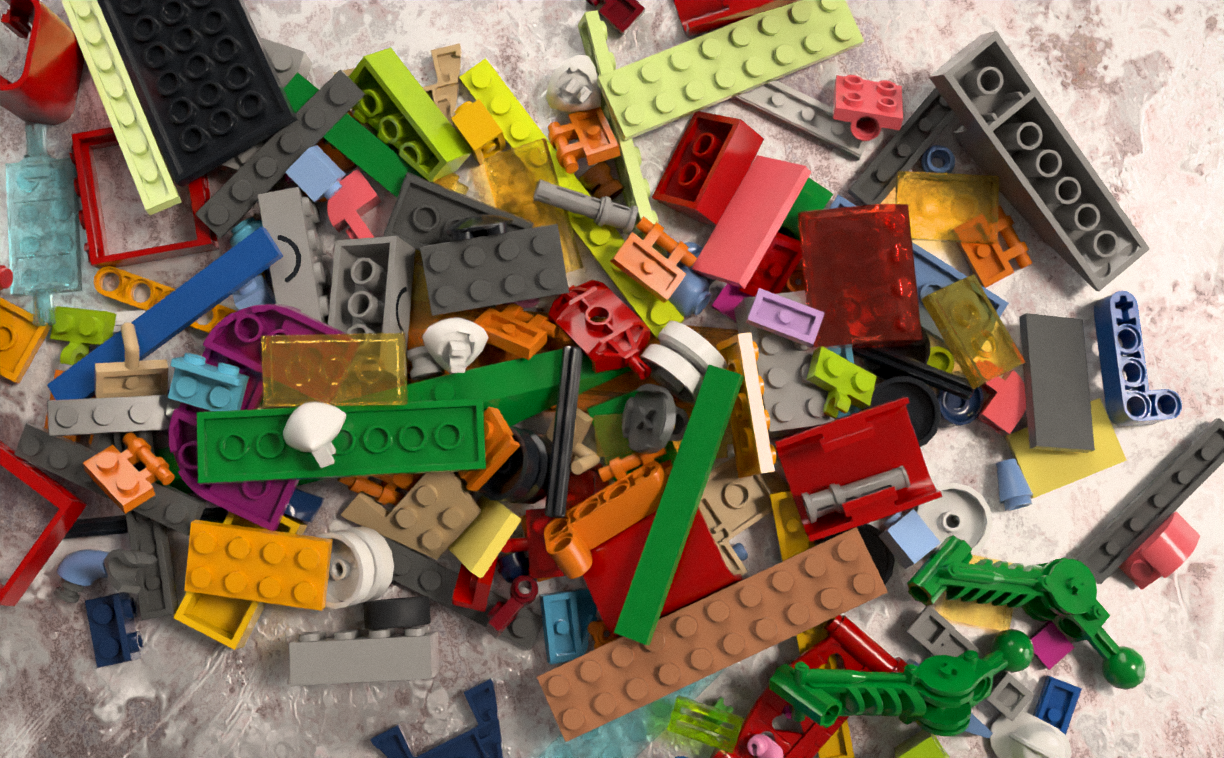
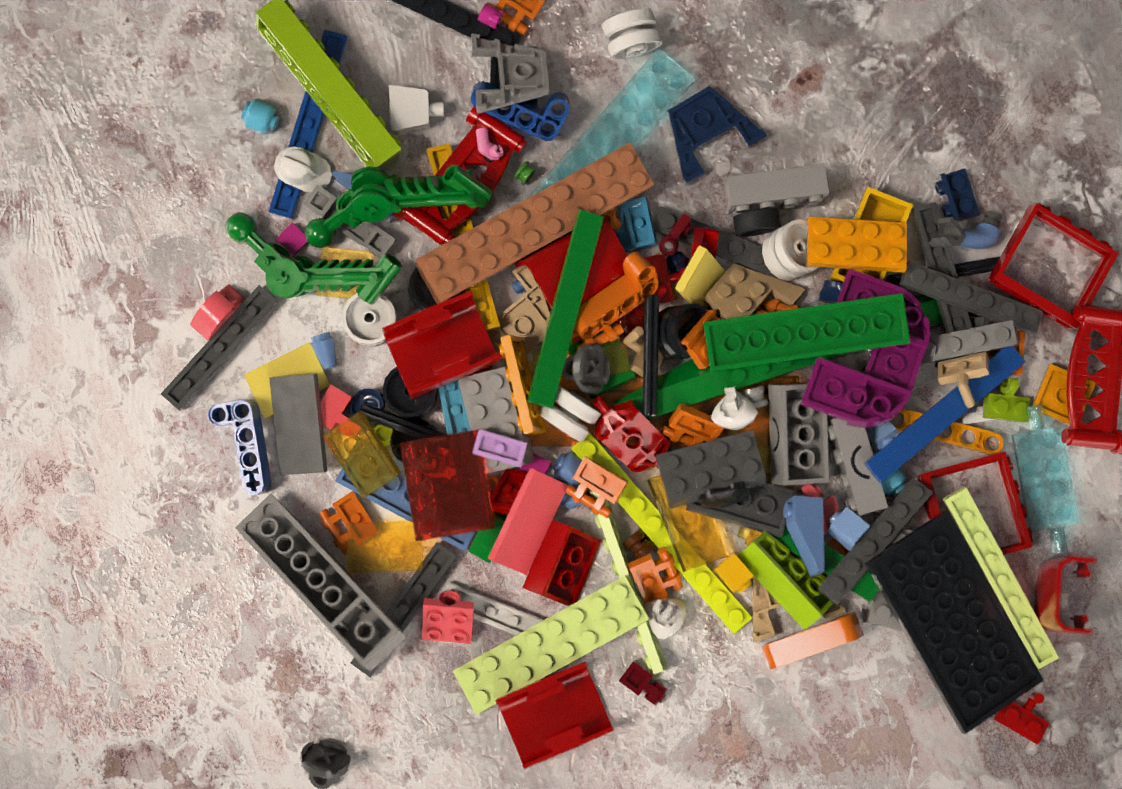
camera: 175 degrees right, 0 degrees up
orange plate [83,432,175,514] -> none
medium azure bracket [168,353,249,411] -> none
clear yellow tile [261,332,408,407] -> none
white piece [283,401,346,468] -> none
light grey pin [533,179,638,235] -> none
clear neon green tile [666,695,744,754] -> none
light grey pin [801,465,910,524] -> none
lime plate [806,346,877,419] -> none
light blue brick [879,509,941,569] -> none
medium blue plate [921,145,955,179] -> none
none -> beam [762,611,864,670]
none -> medium blue slope [783,496,824,576]

